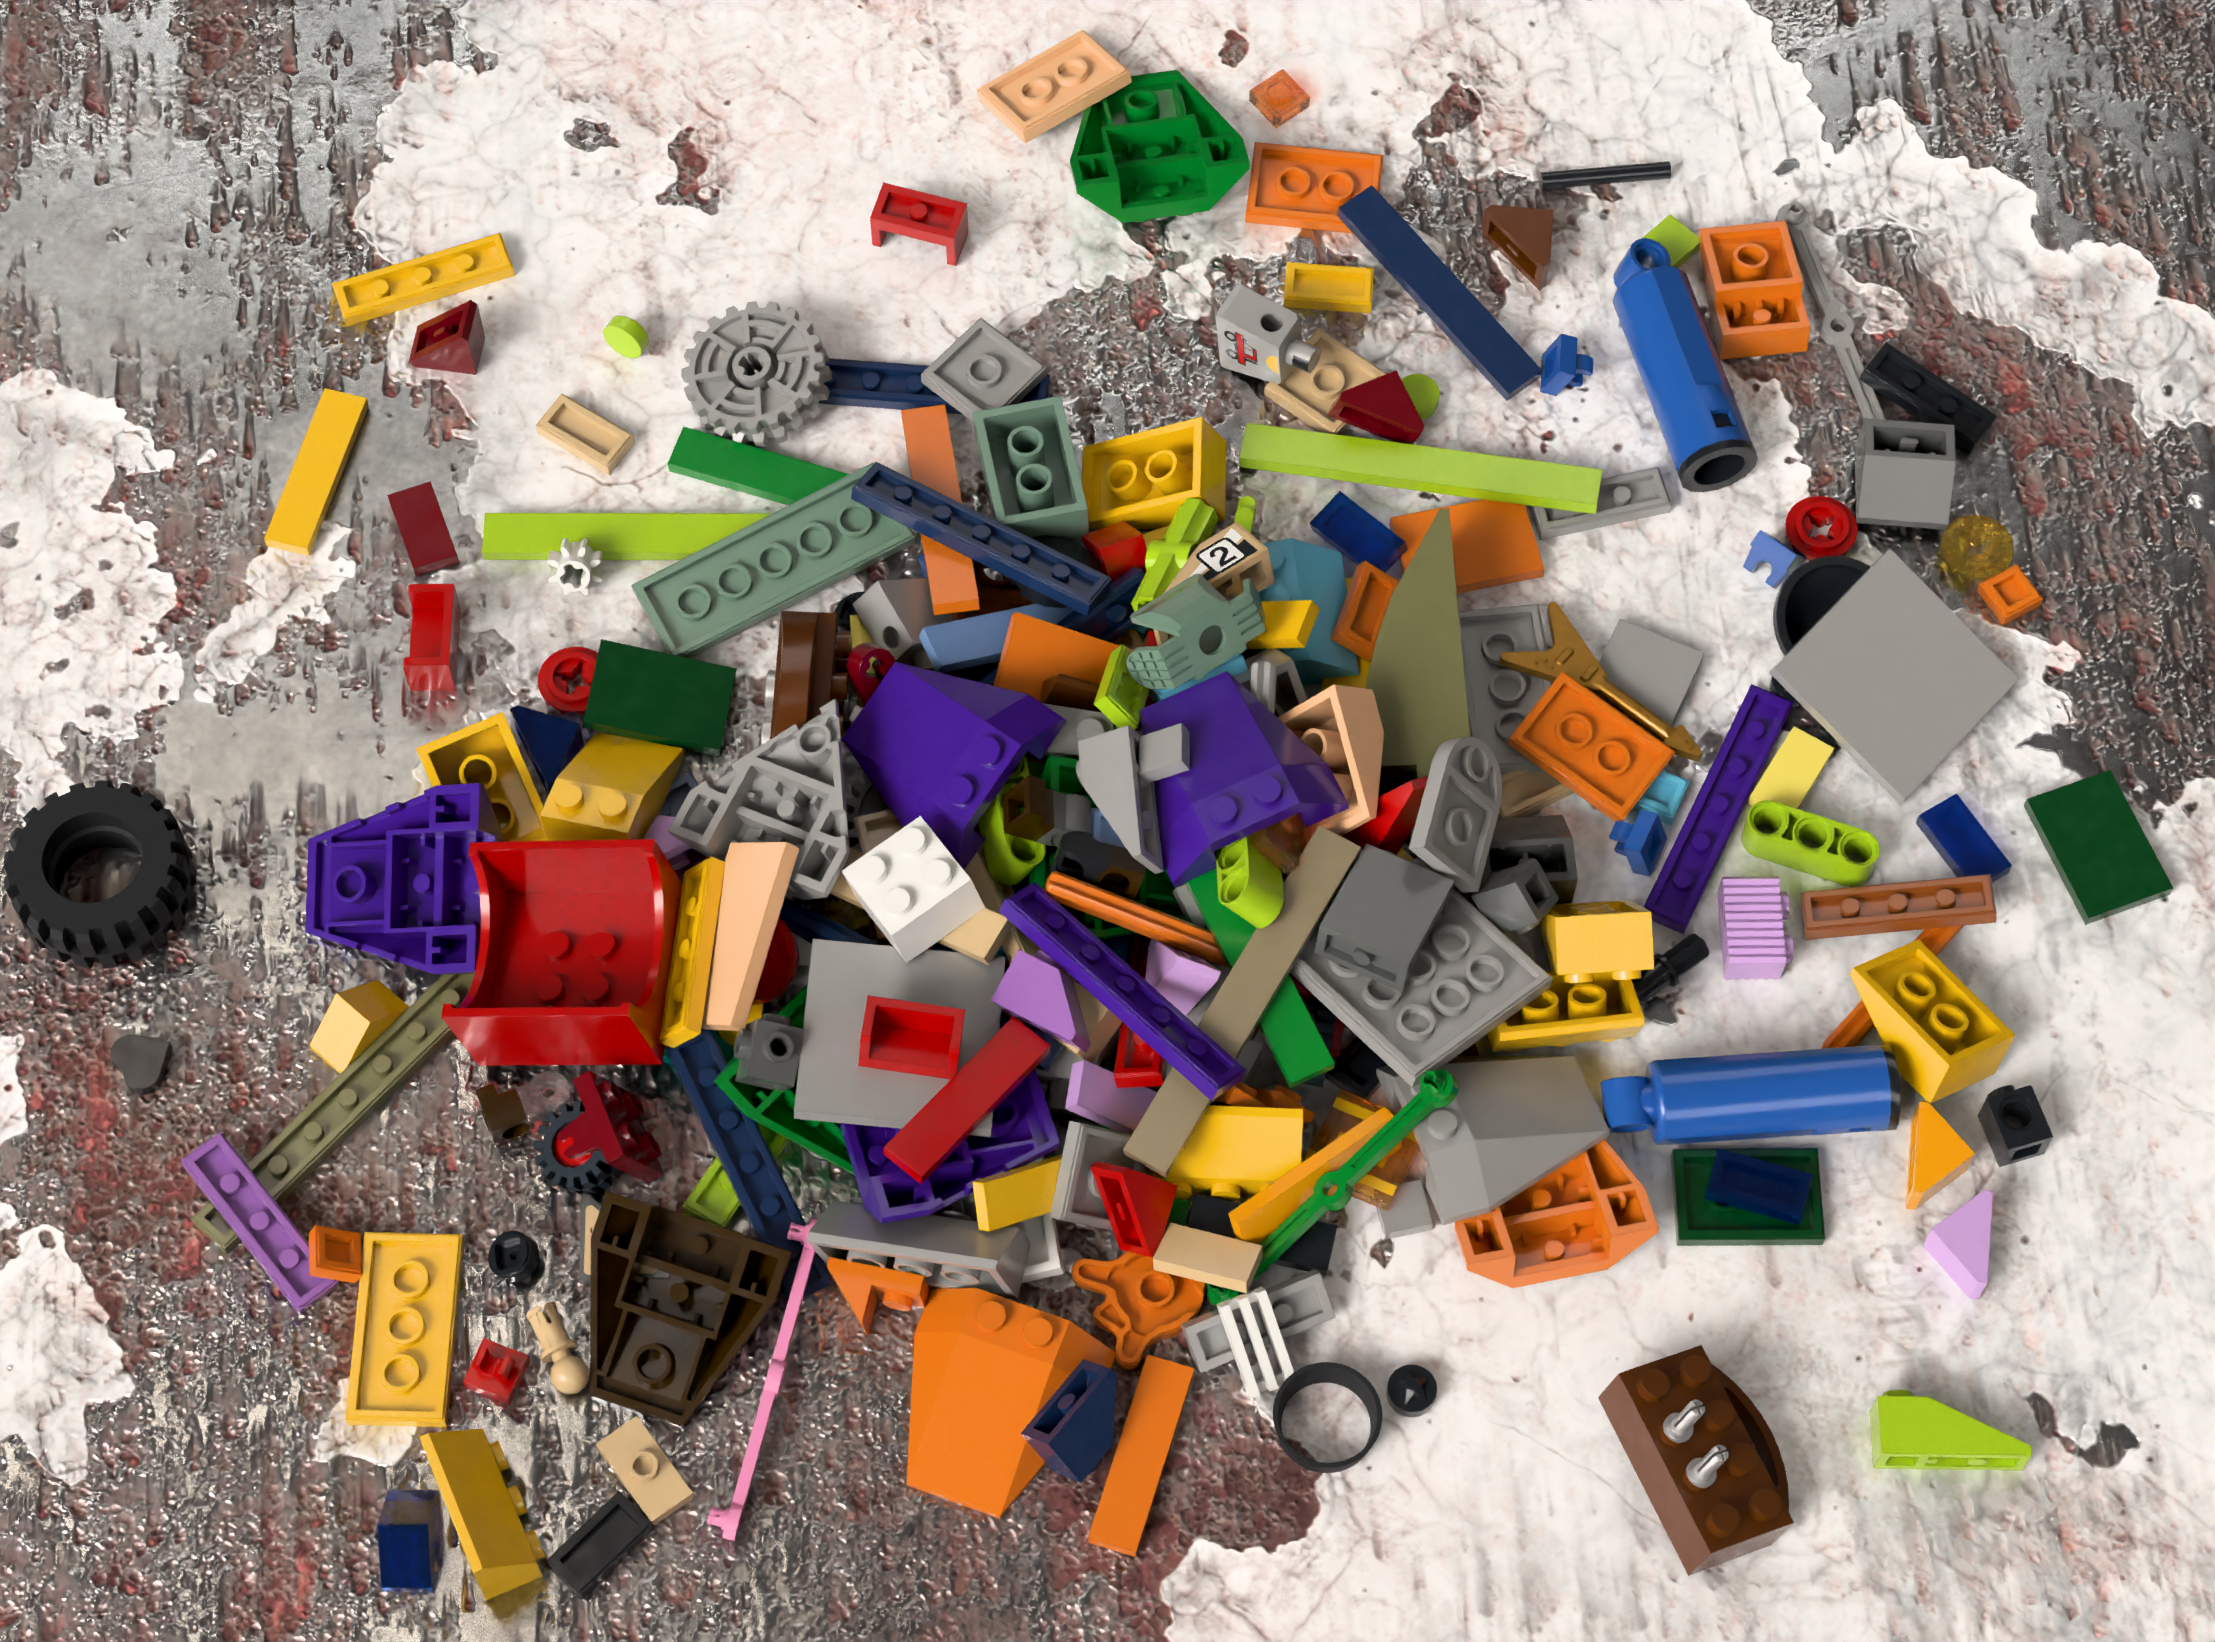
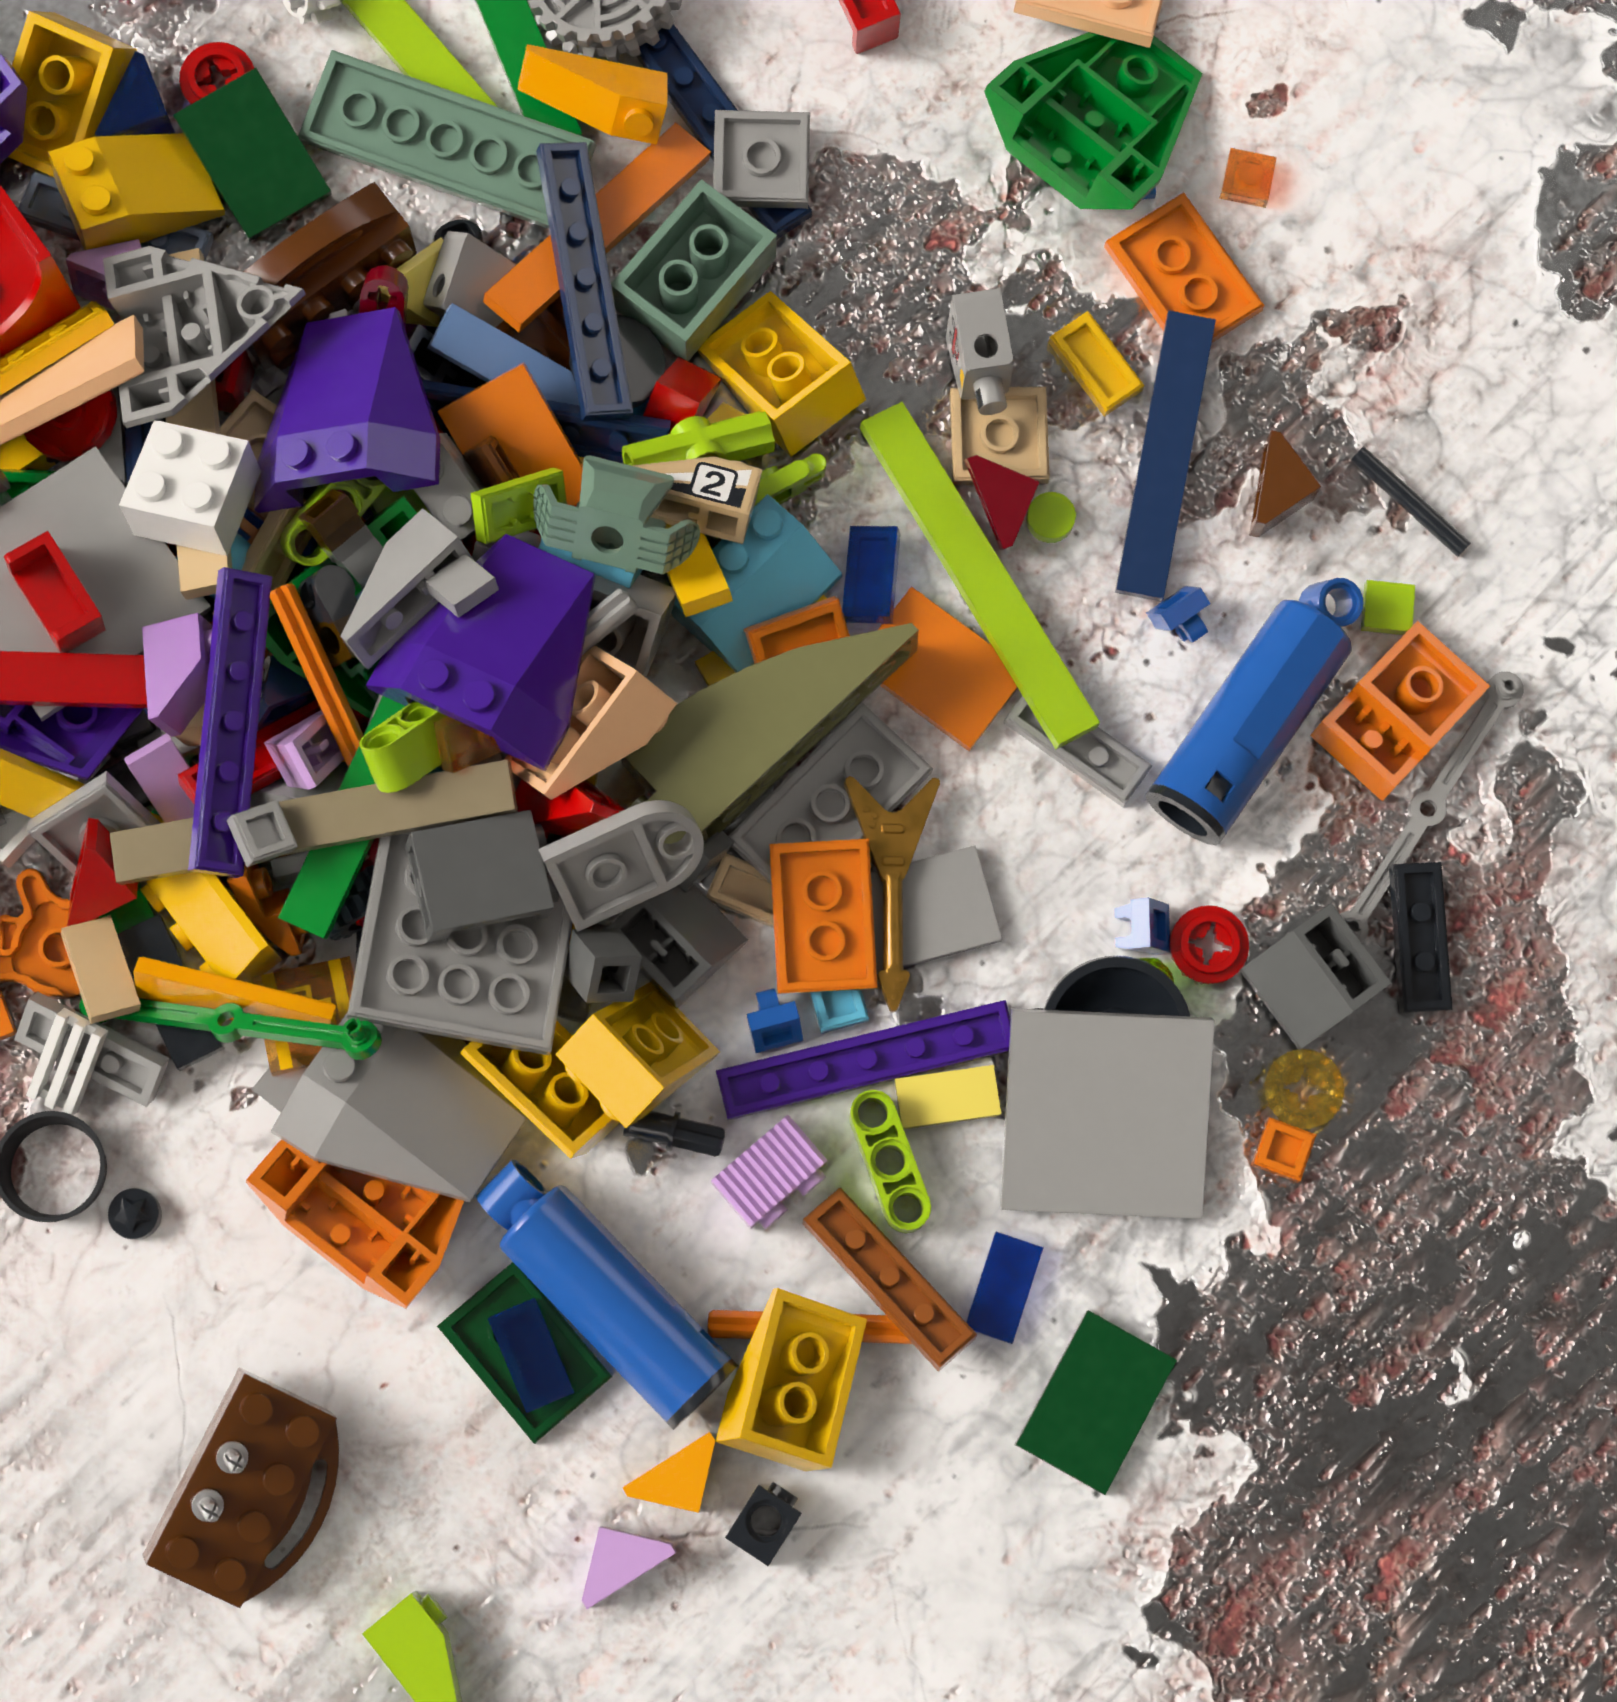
camera: 45 degrees right, 15 degrees up
none -> light grey tile [227,800,298,867]
none -> light orange slope [518,44,667,145]

